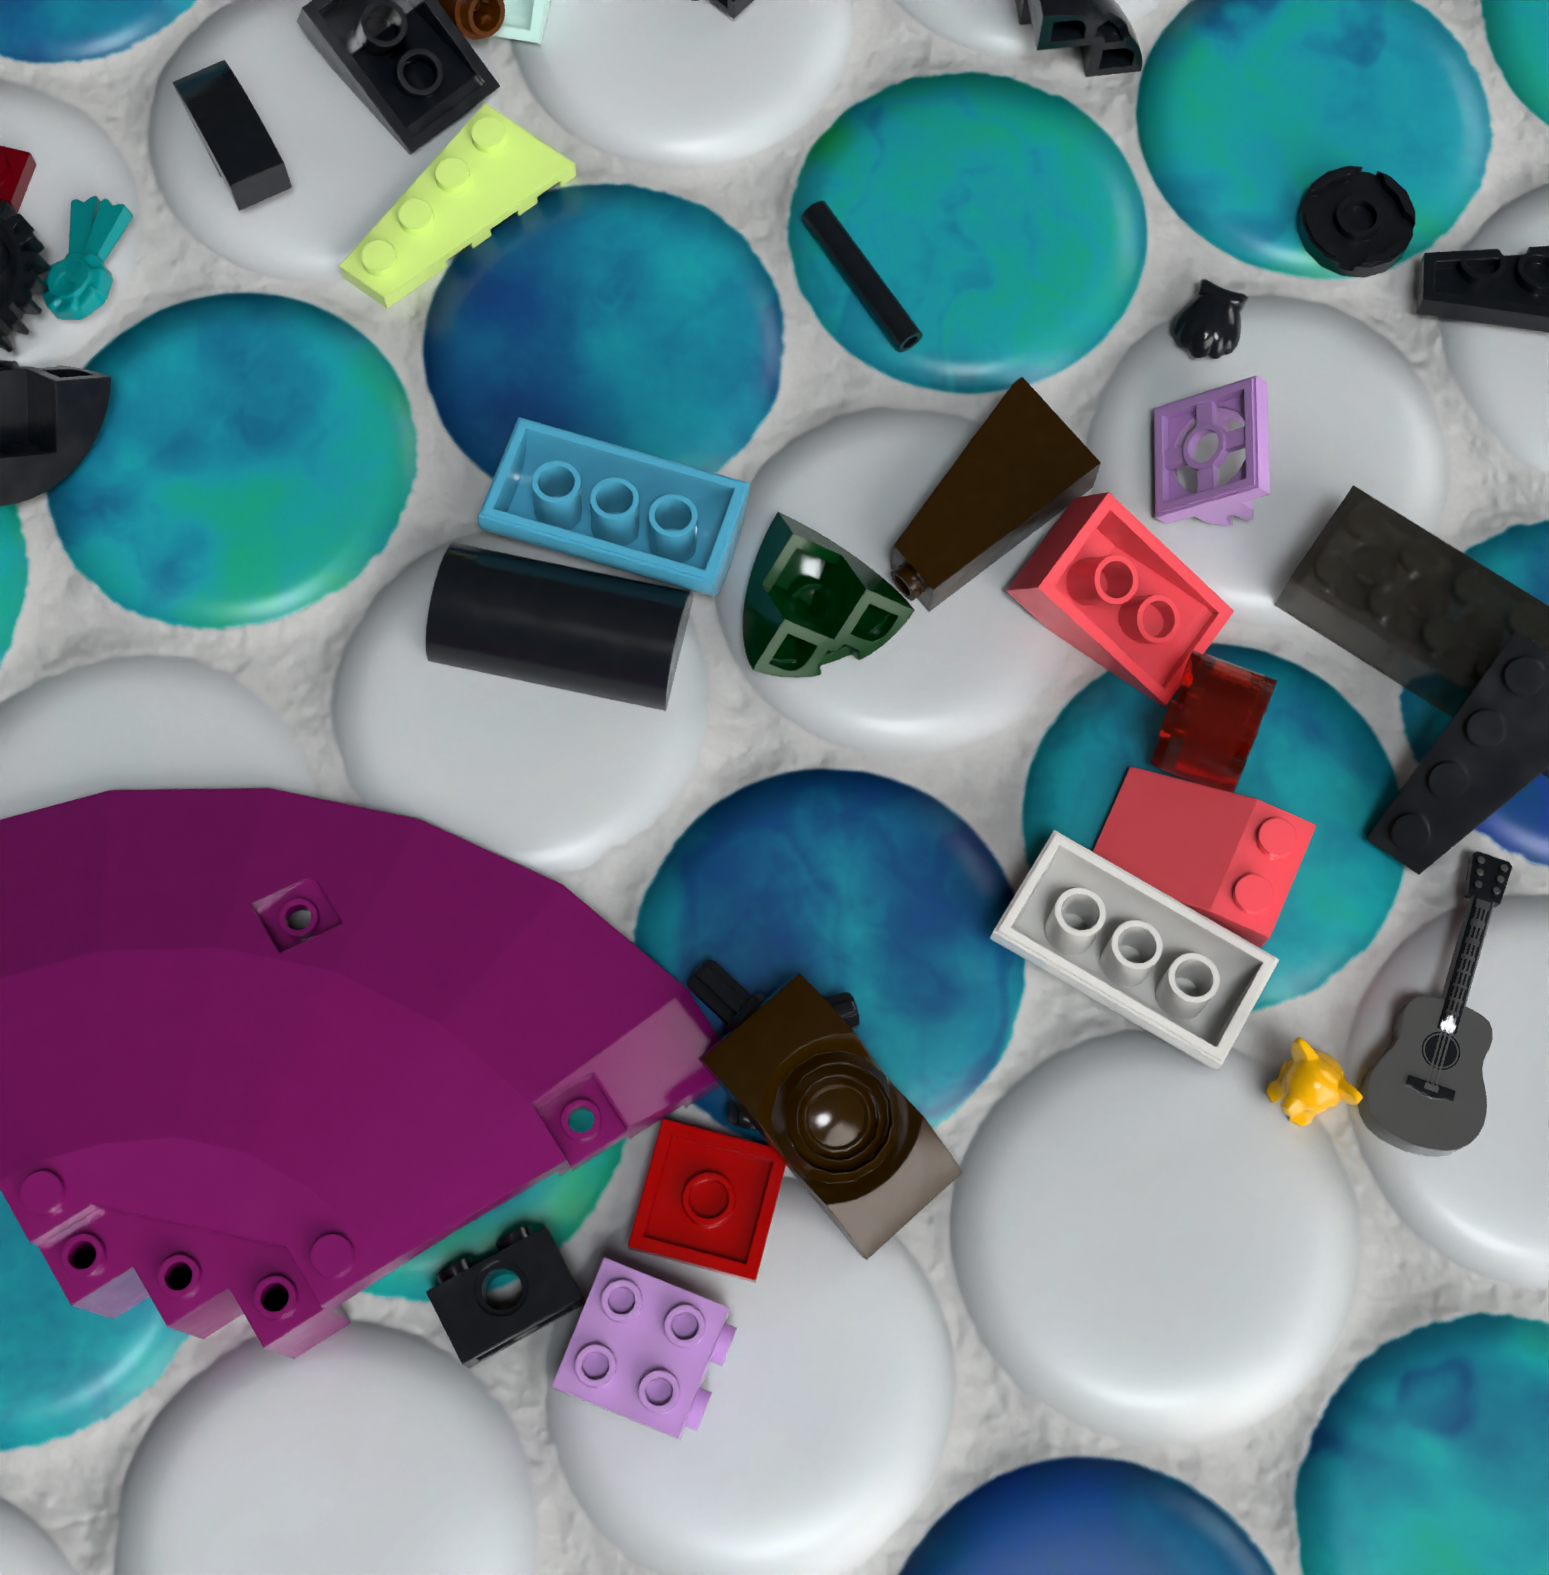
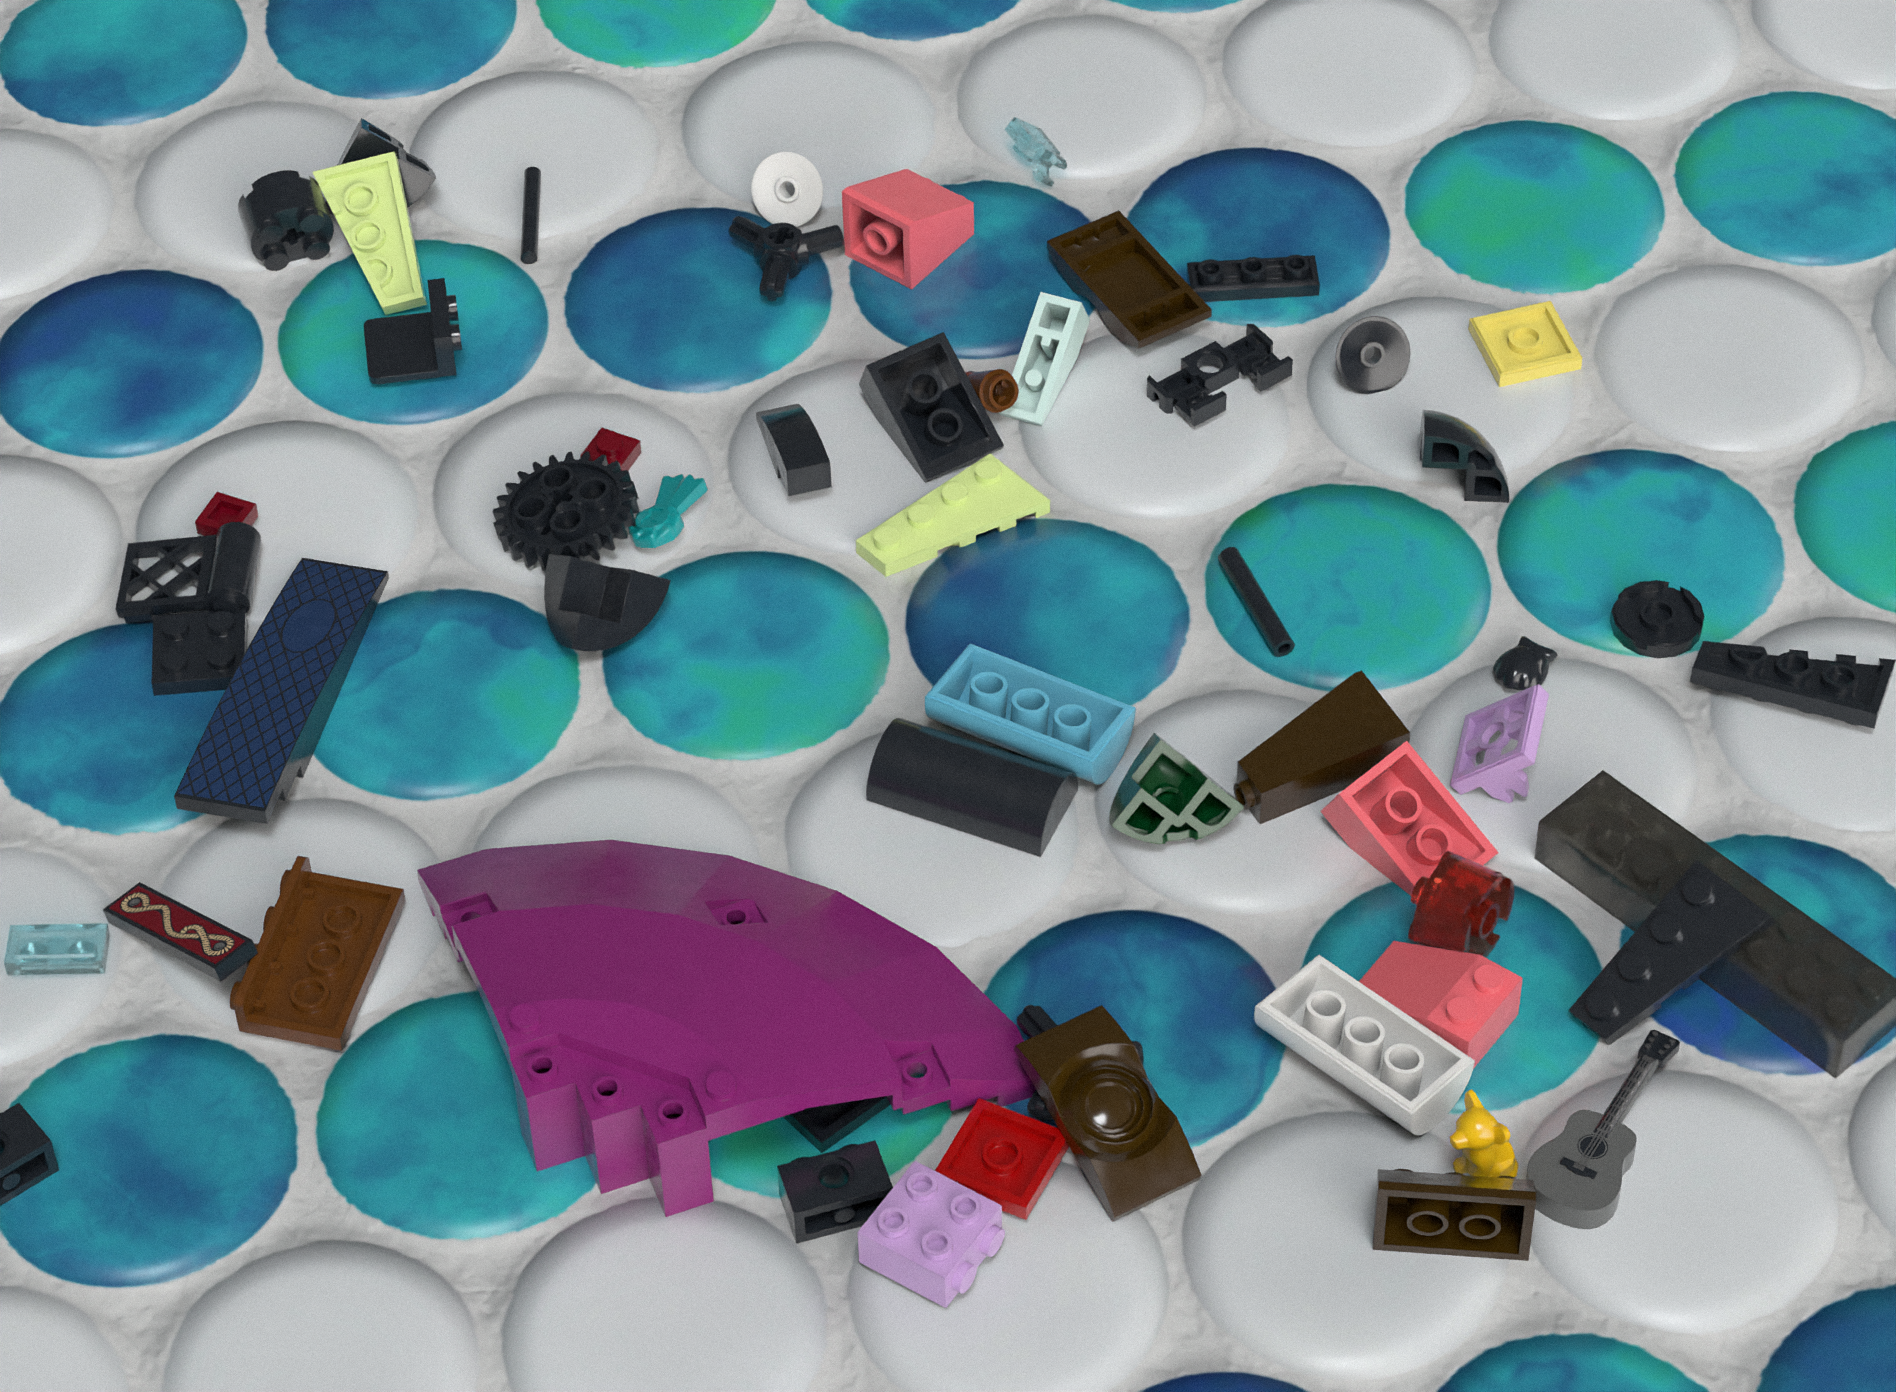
camera: 15 degrees right, 25 degrees down
none -> dark brown slope [1373,1169,1536,1261]

